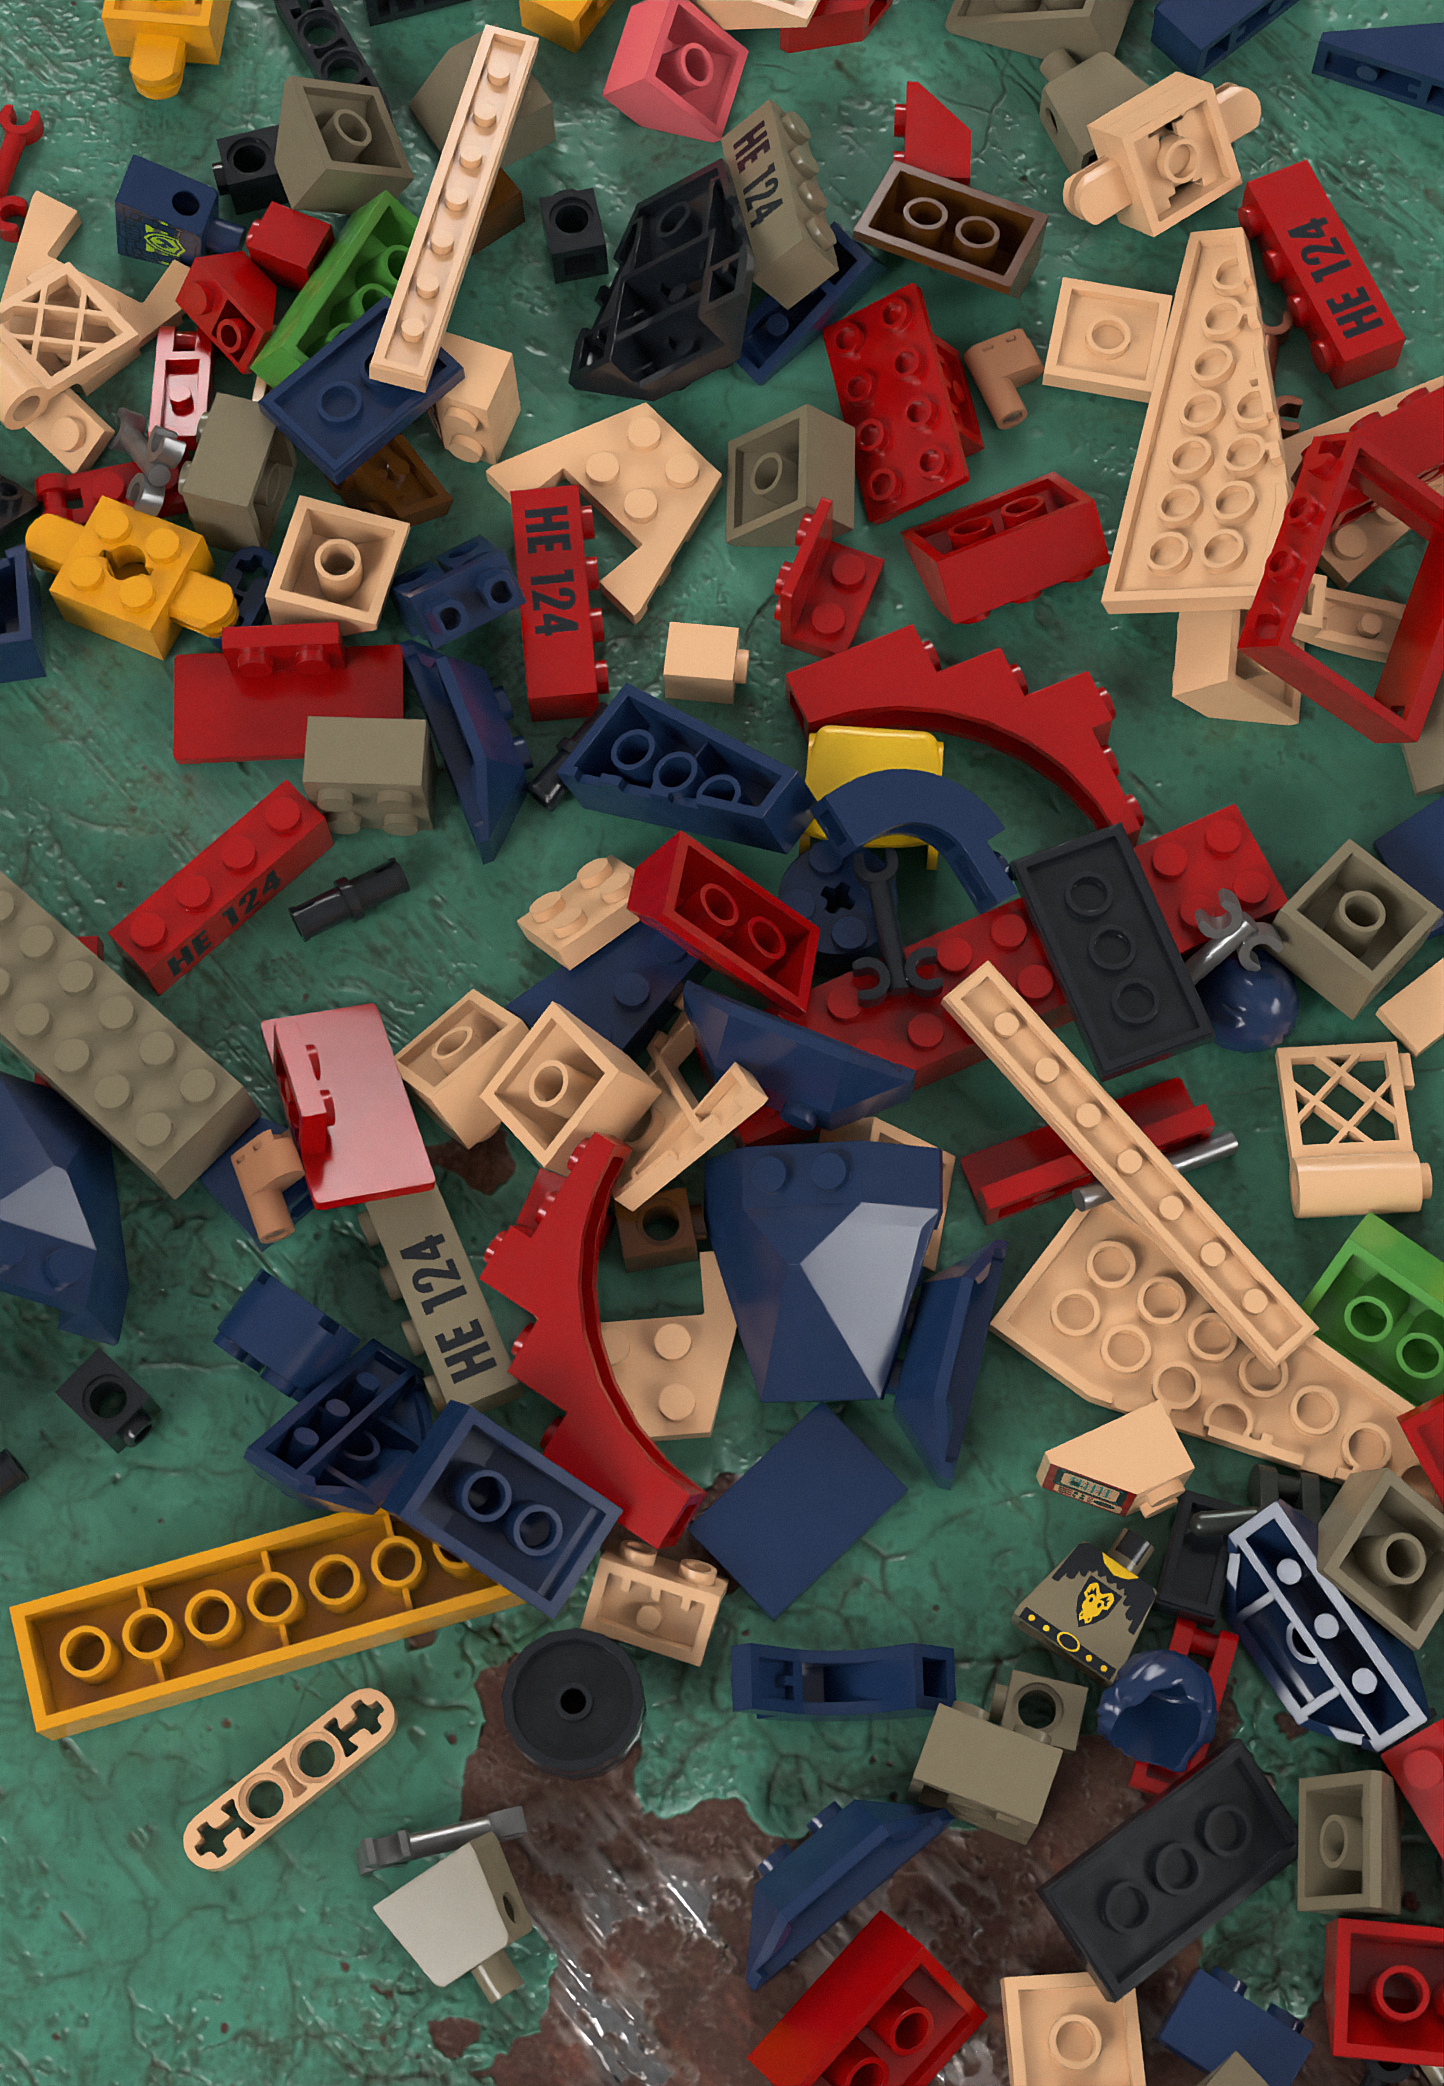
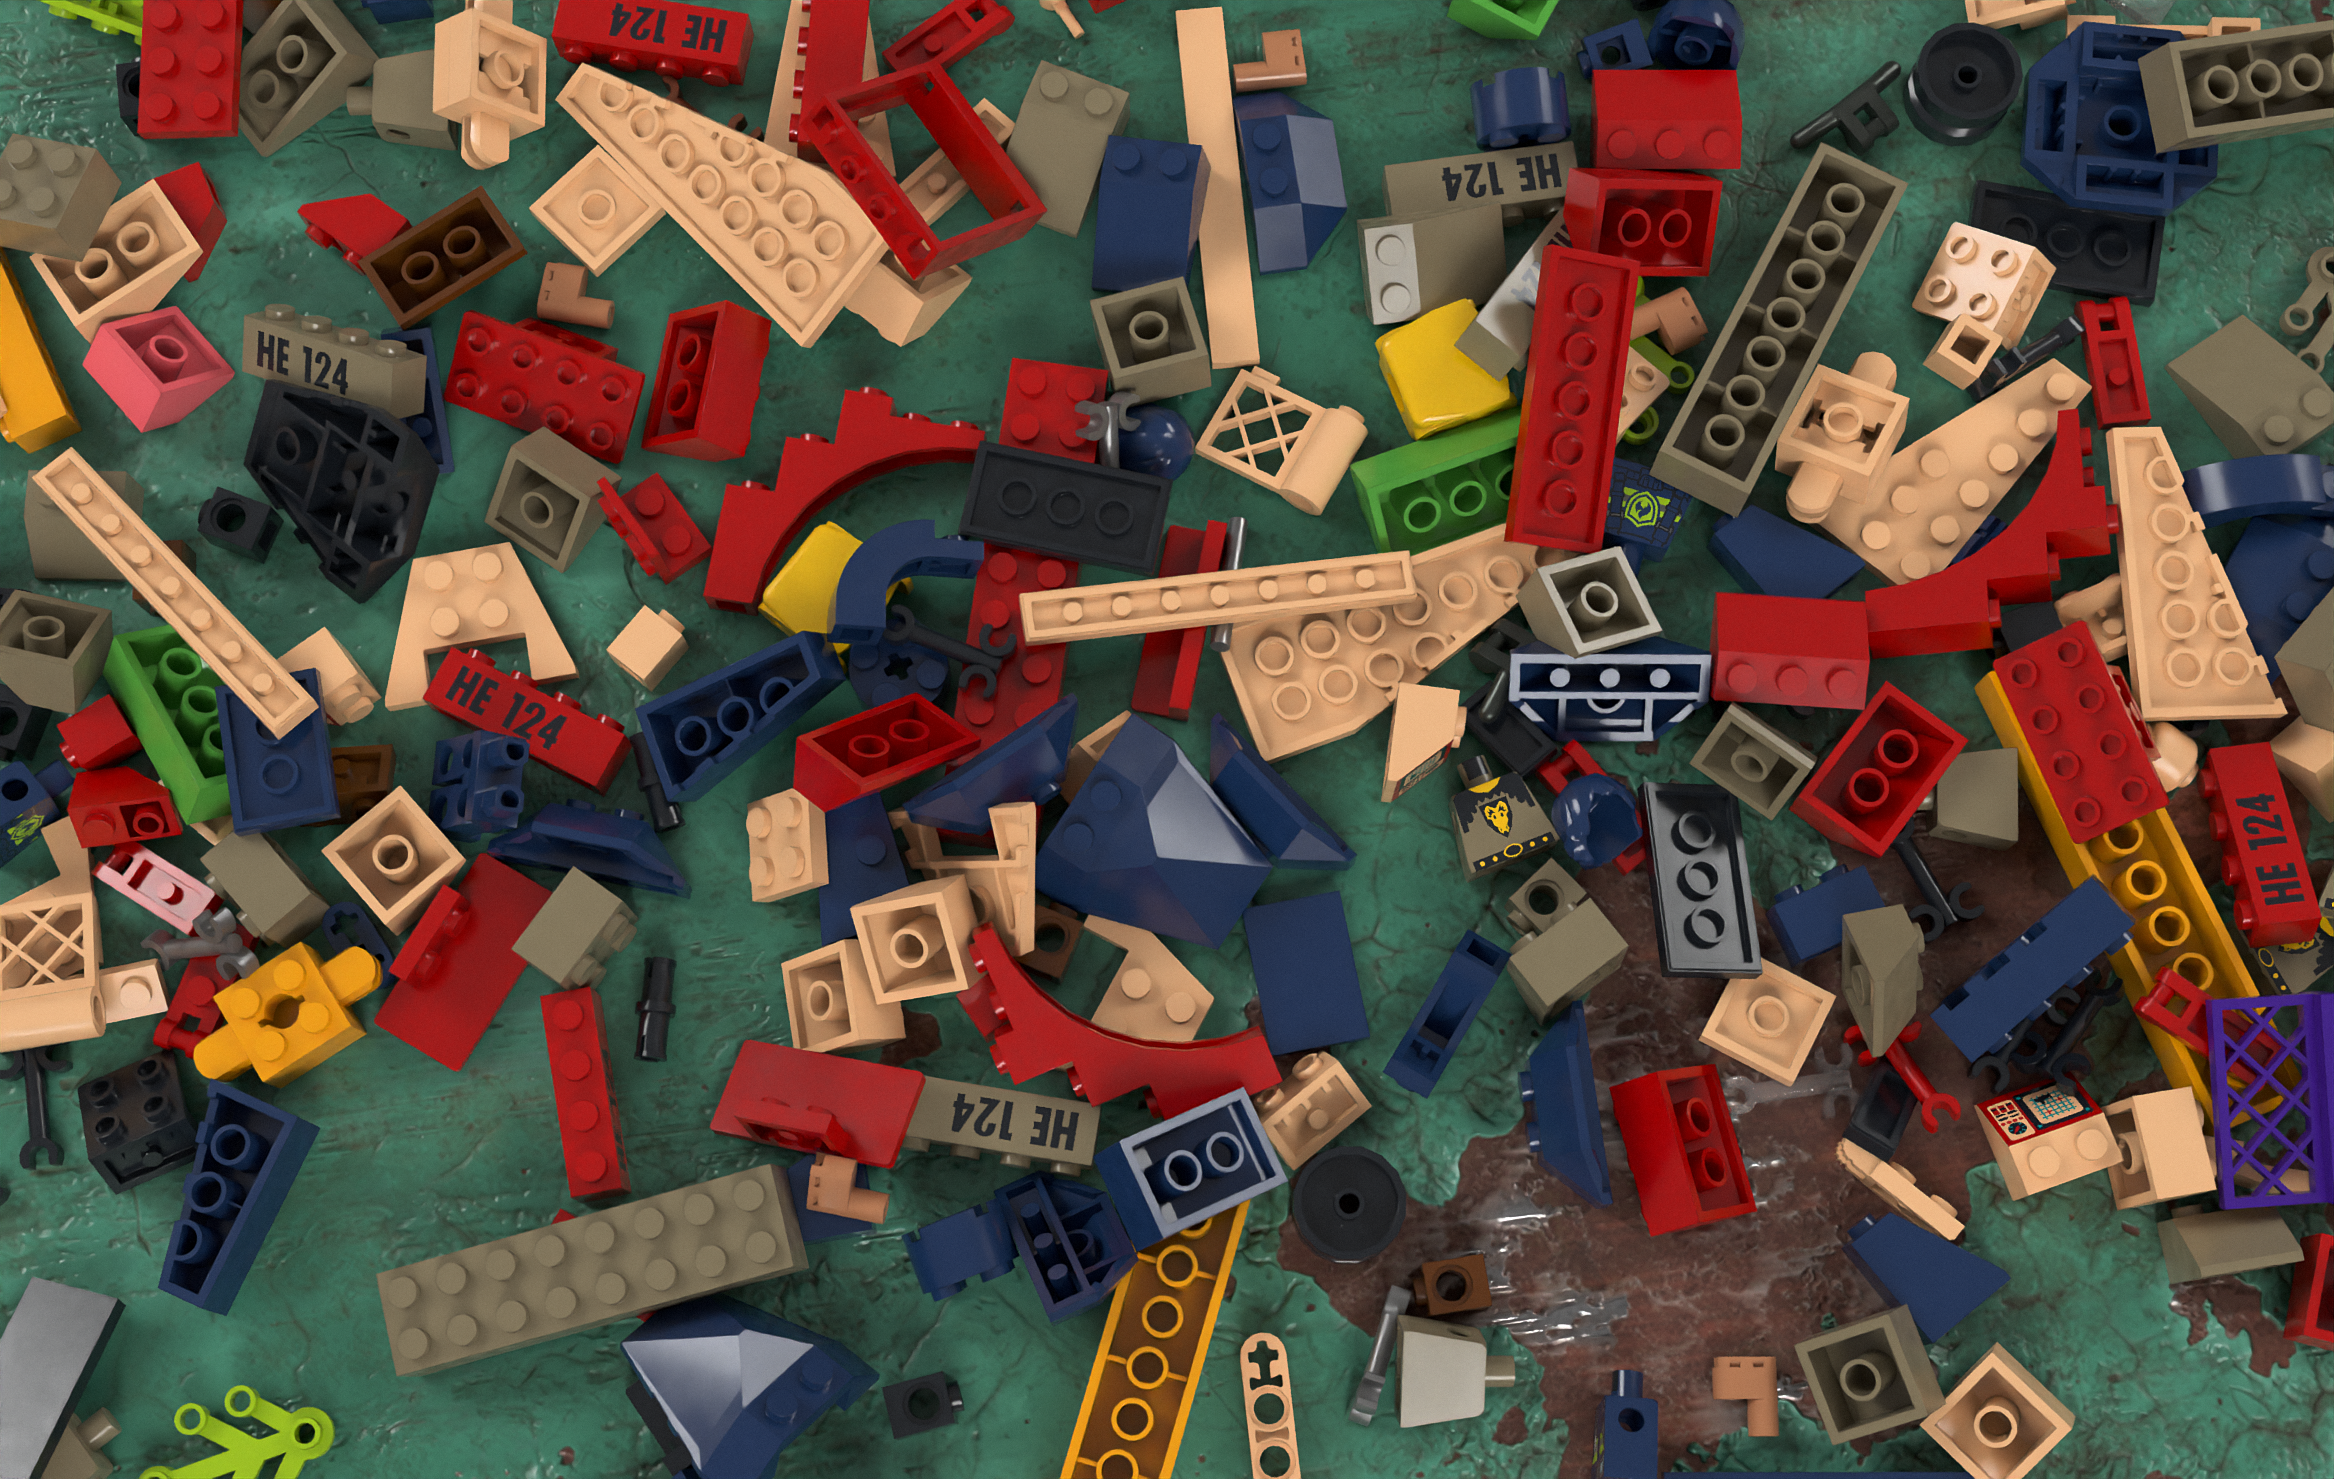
camera: 60 degrees left, 5 degrees up
none -> reddish brown brick [1411,1254,1492,1318]

